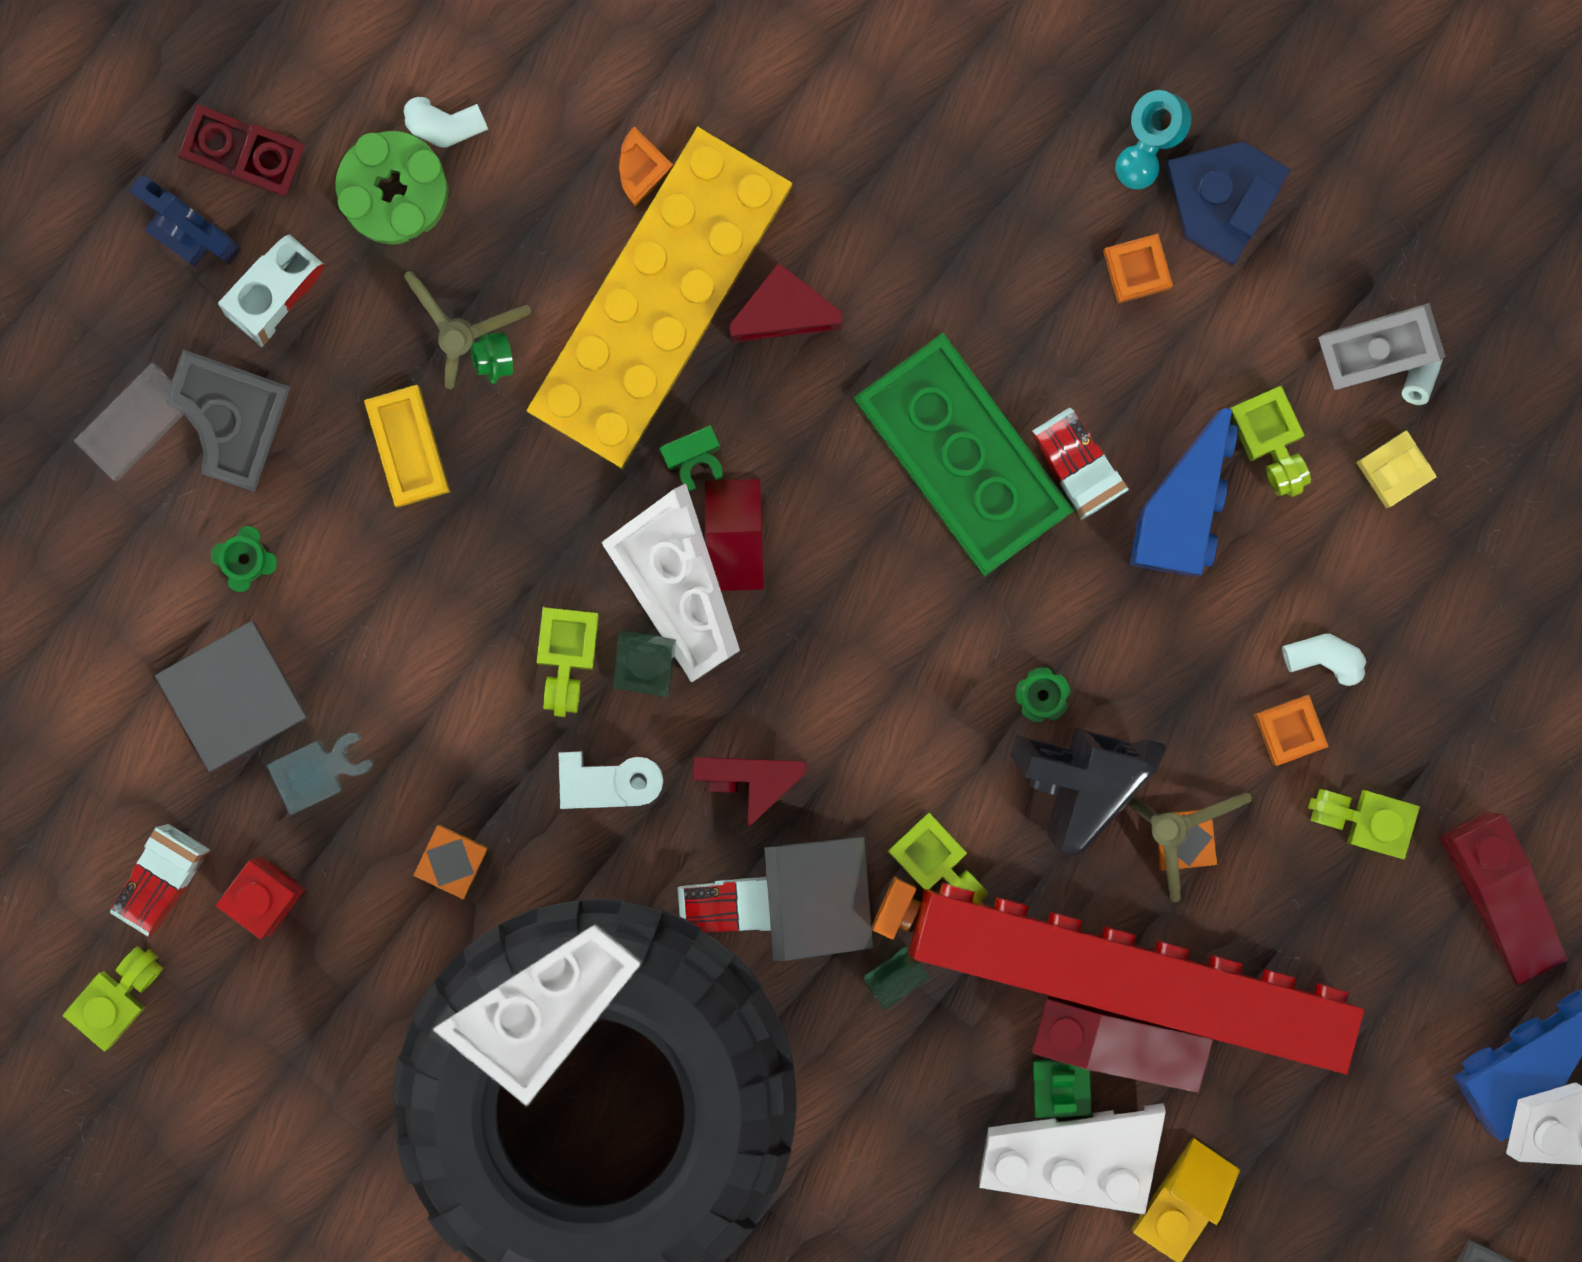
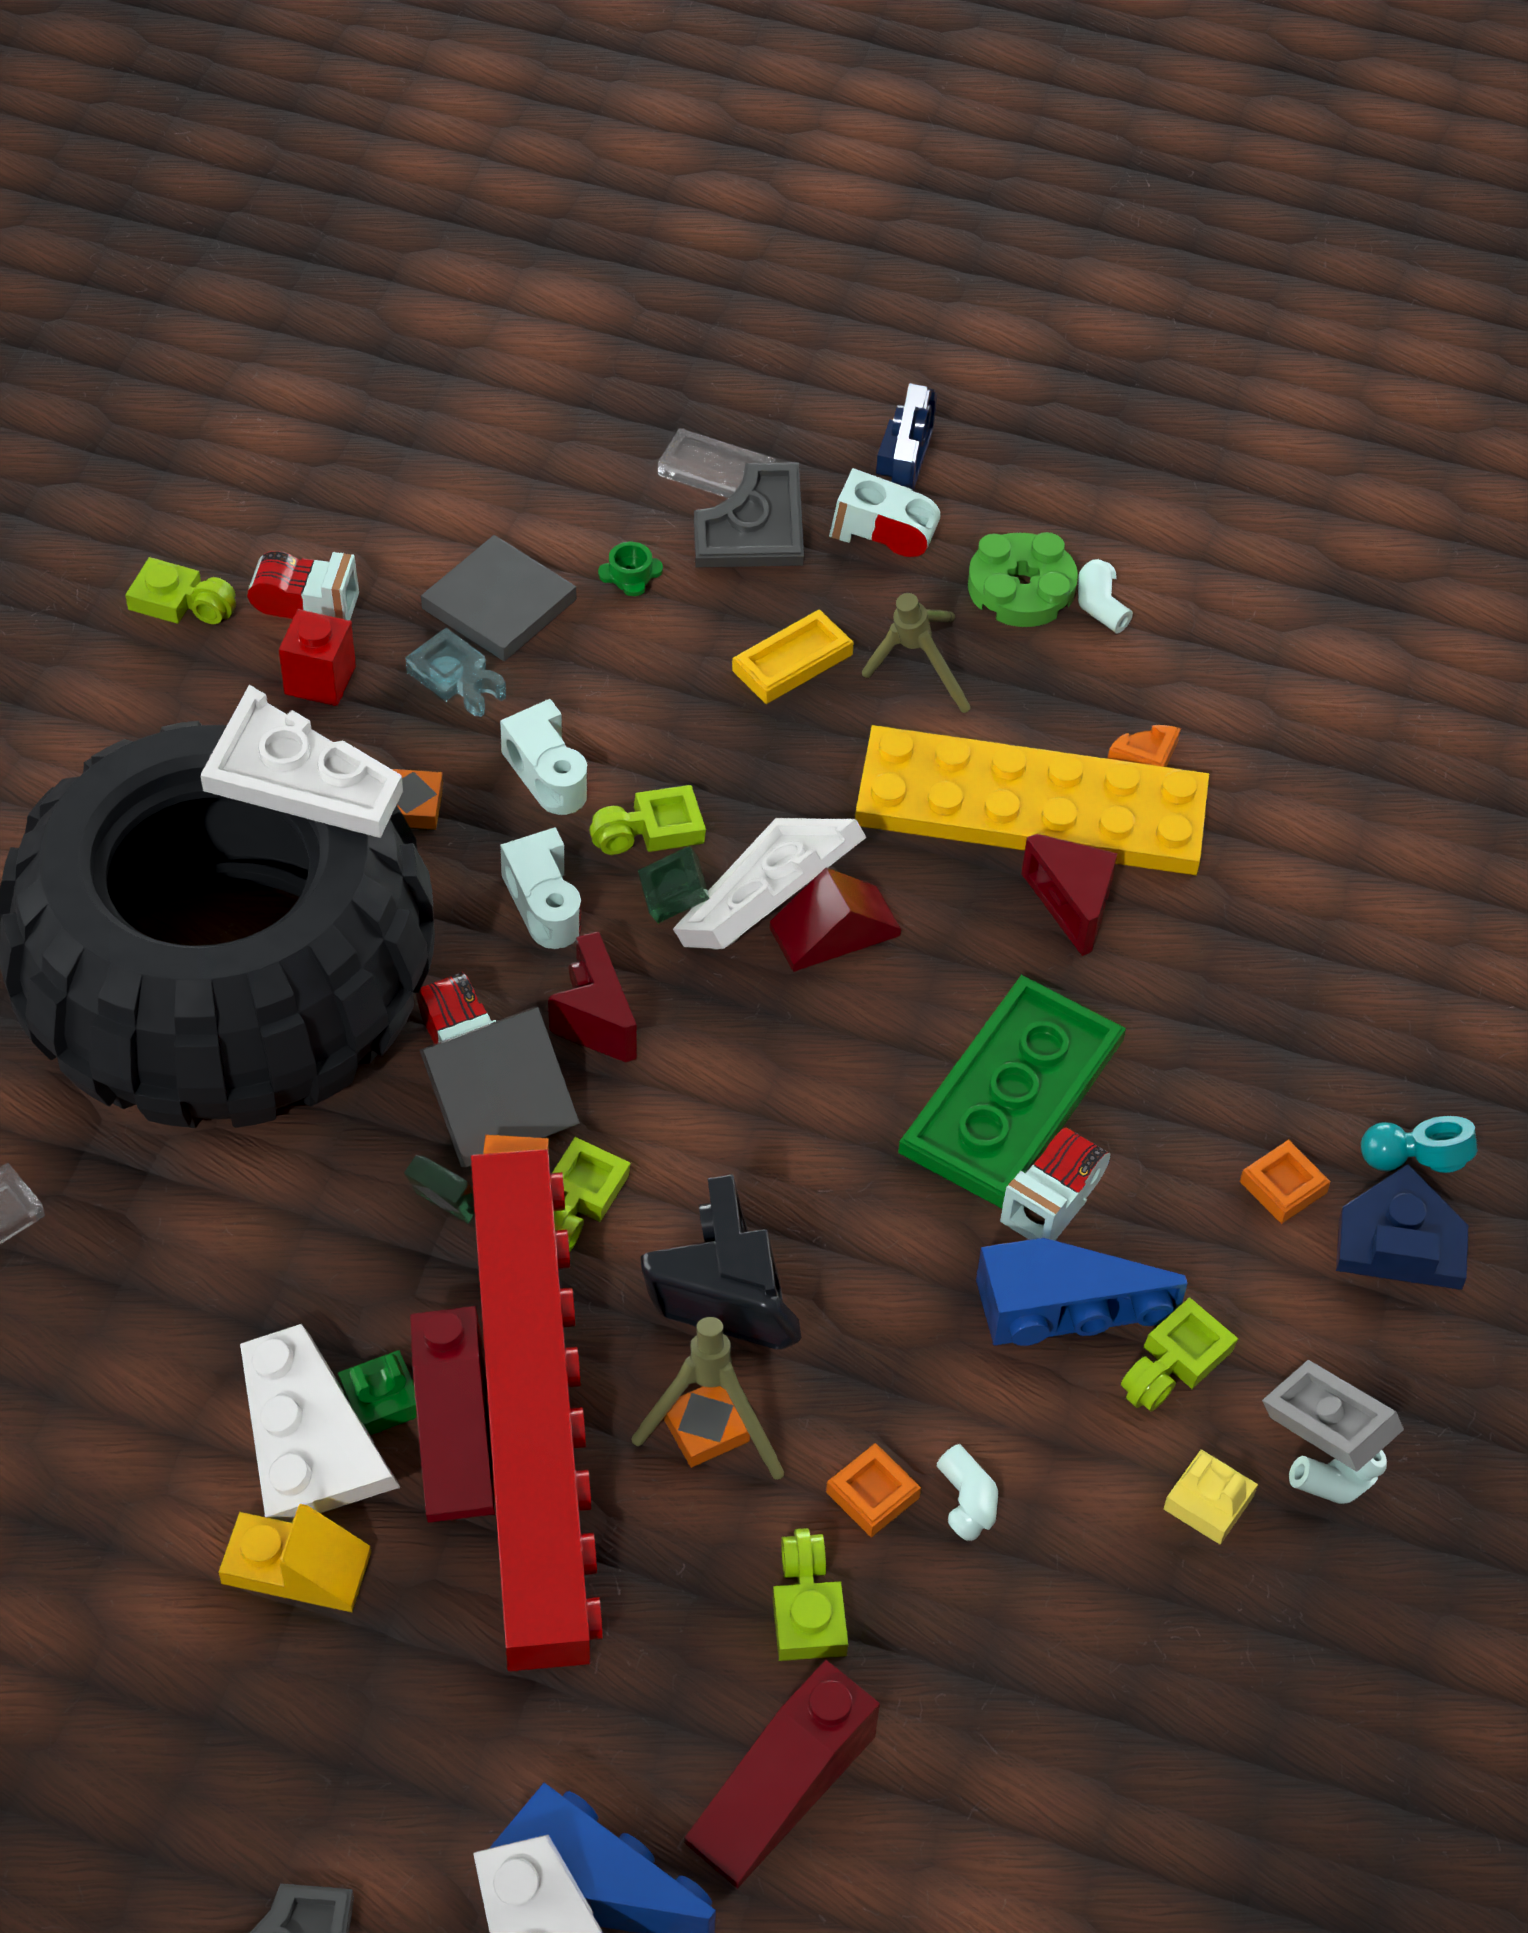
camera: 65 degrees right, 35 degrees down
dark red slope [177,104,305,197] -> none
green plate [471,331,513,384] -> none
green tile [660,425,723,492] -> none
green plate [1015,668,1070,722] -> none
none -> light aqua leg [500,699,587,815]

